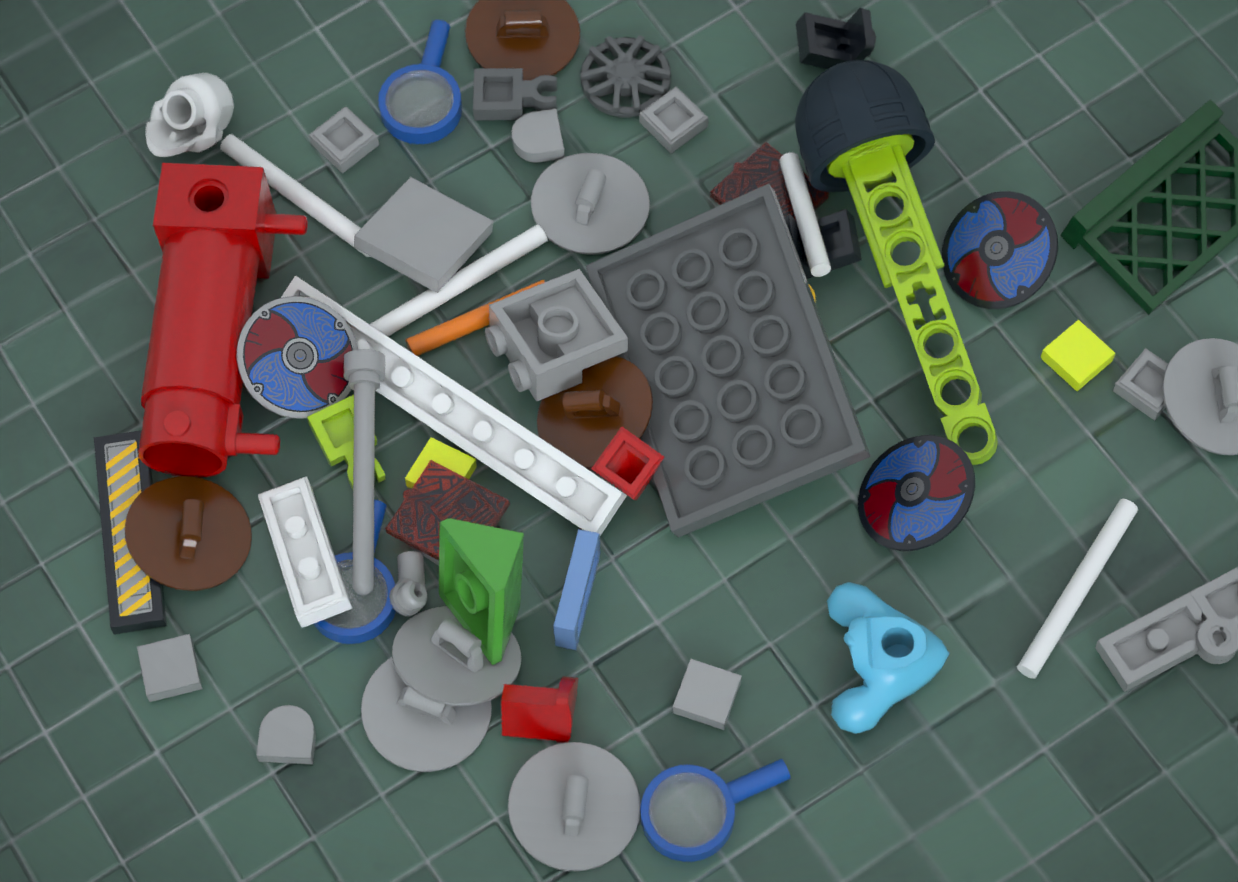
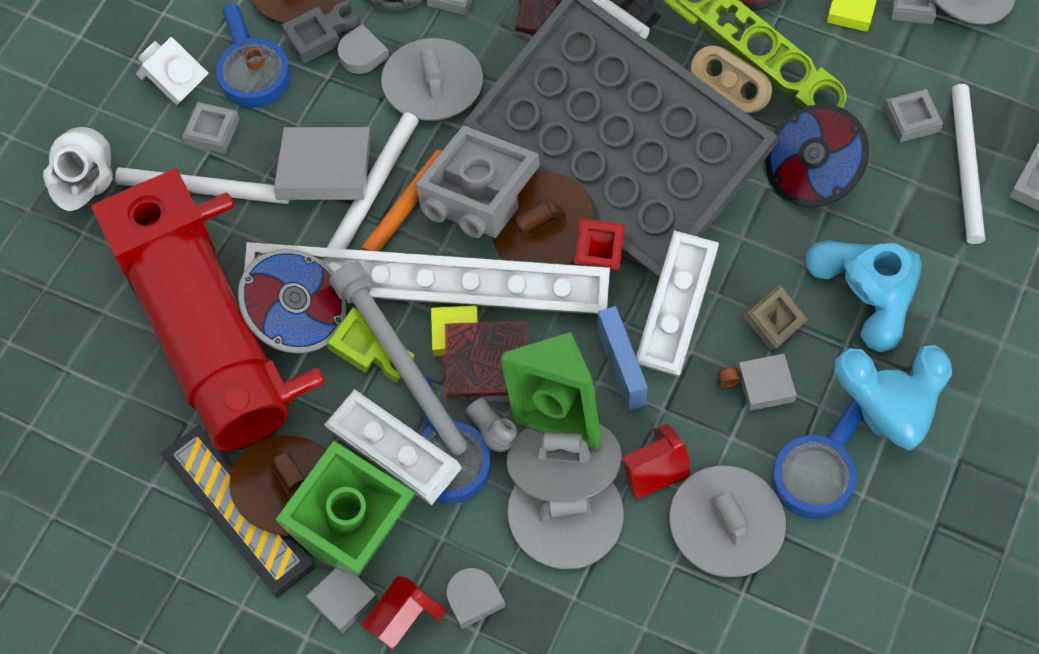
camera: 30 degrees left, 0 degrees up
none -> white bracket [136,37,209,105]
none -> dark orange piece [244,48,265,70]
none -> bright green slope [276,441,415,576]
none -> red tile [360,576,447,649]
none -> white tile [636,230,719,377]
none -> tan plate [691,46,772,113]
none -> dark orange piece [717,366,741,388]
none -> dark tan tile [741,284,808,350]
none -> medium azure head [834,345,952,451]
none -> light grey tile [883,89,943,143]

